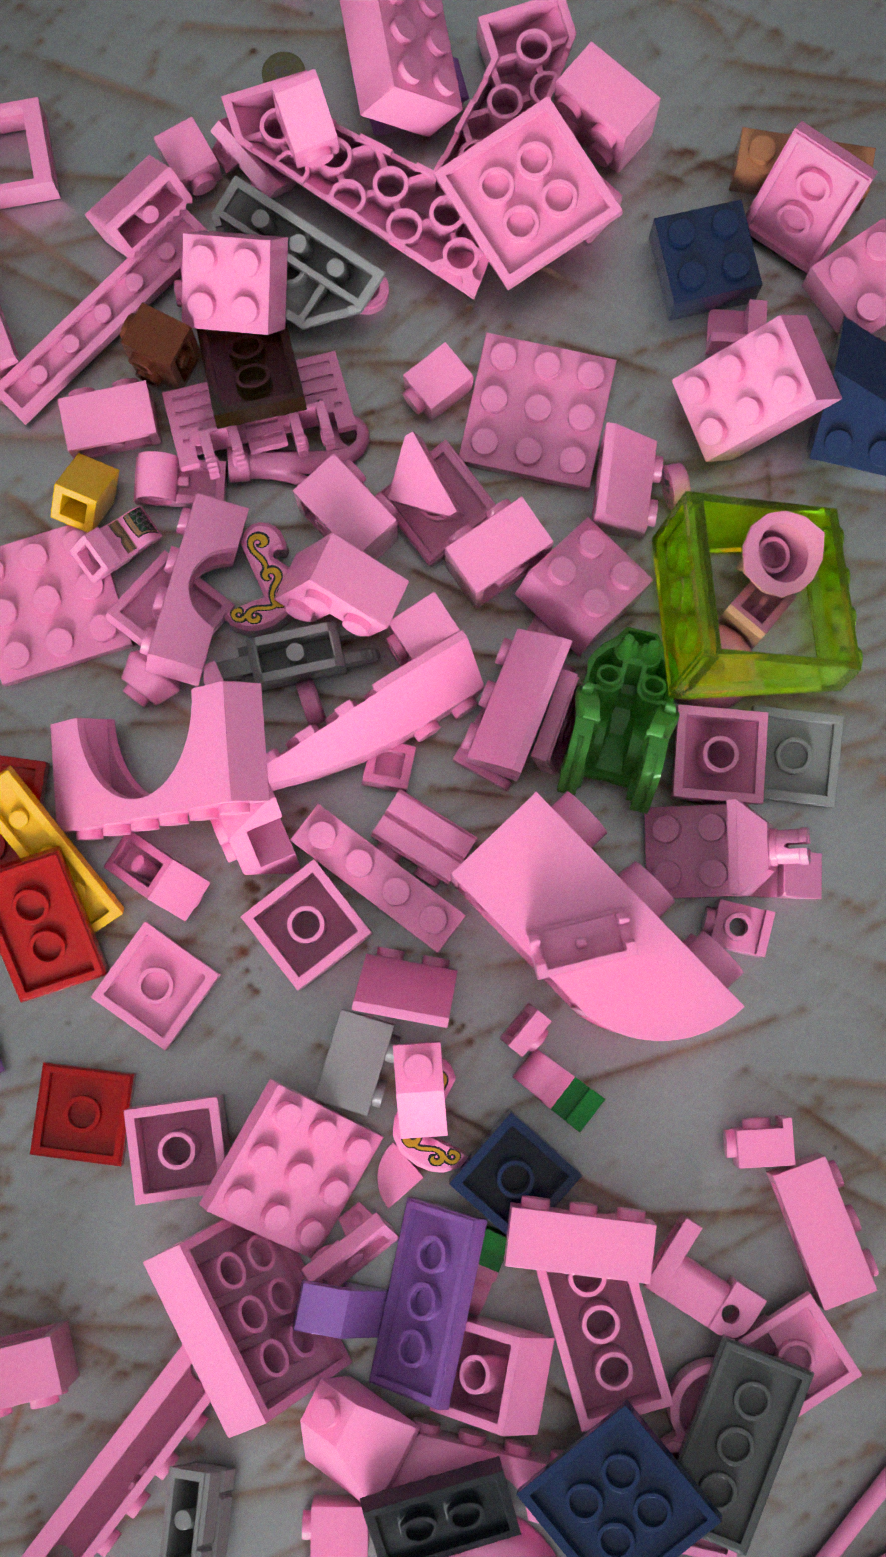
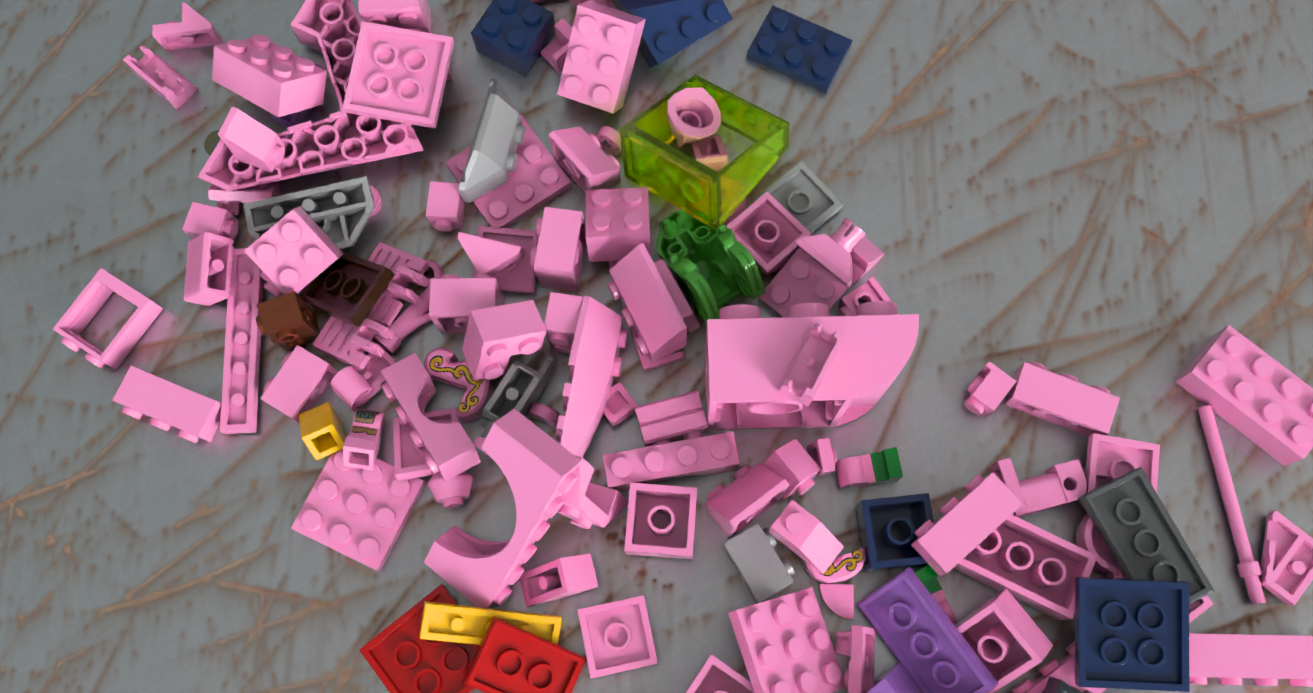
camera: 45 degrees left, 10 degrees down
none -> light grey wedge [458,78,526,203]
none -> bright pink brick [763,439,821,499]

